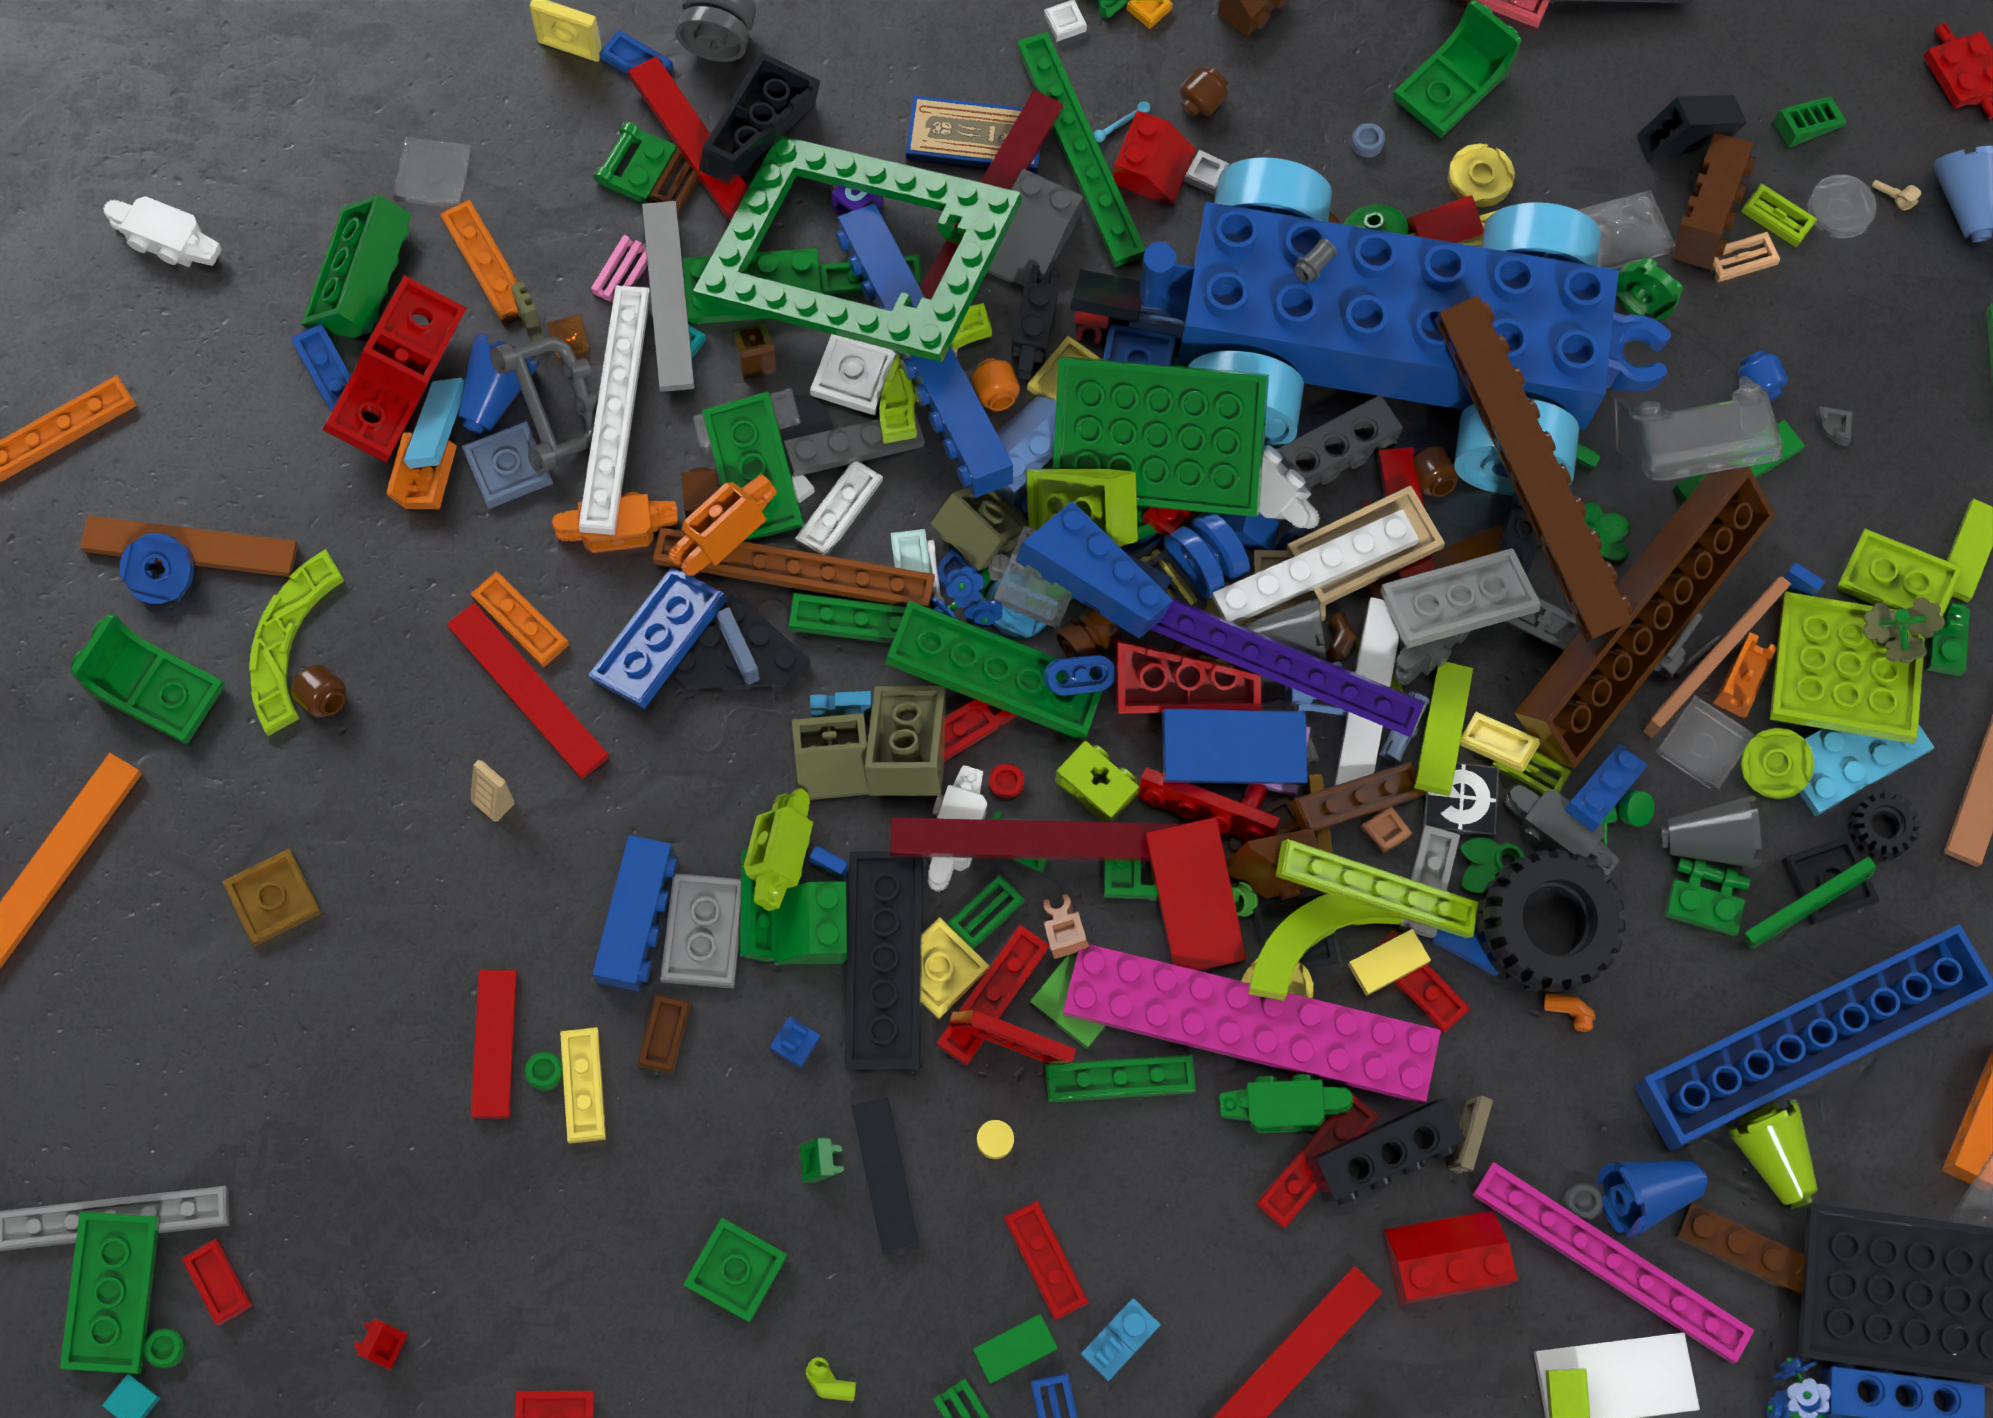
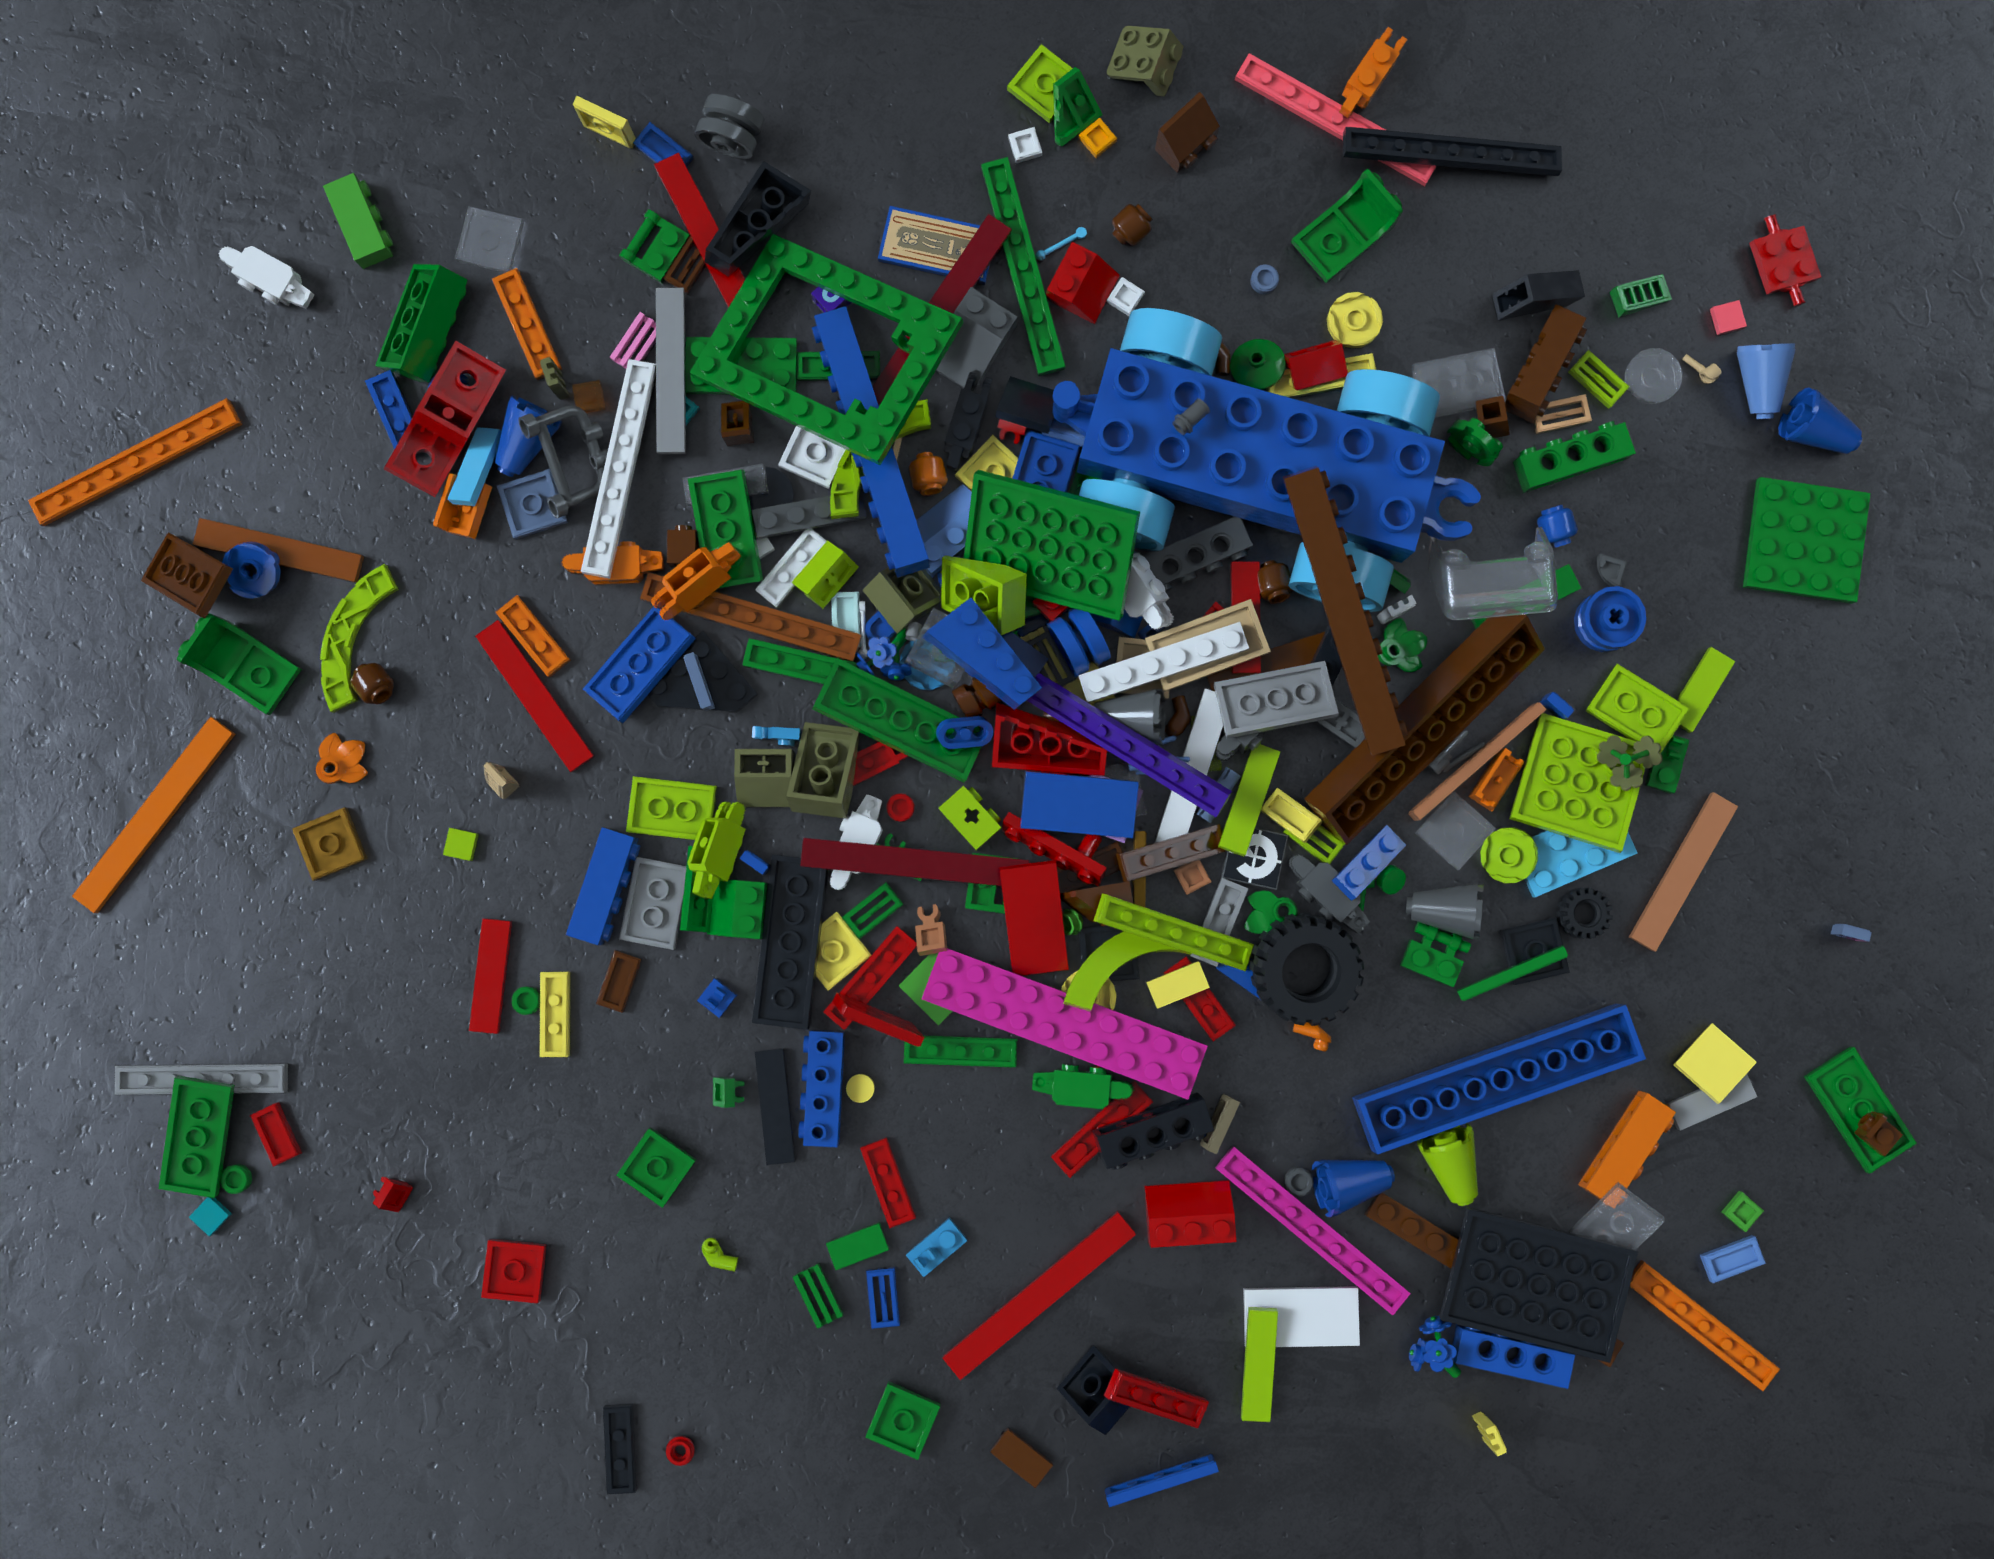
camera: 10 degrees right, 15 degrees up
none -> reddish brown tile [141,532,233,618]
none -> orange plate [316,733,368,784]
none -> bright green brick [323,173,393,269]
none -> lime tile [443,828,479,861]
none -> lime tile [626,776,717,840]
none -> lime hinge [791,540,859,609]
none -> blue brick [799,1029,845,1147]
none -> white tile [1377,595,1416,624]
none -> reddish brown brick [1475,395,1510,438]
none -> green brick [1513,421,1636,493]
none -> blue wheel [1574,586,1646,652]
none -> coral tile [1710,300,1747,336]

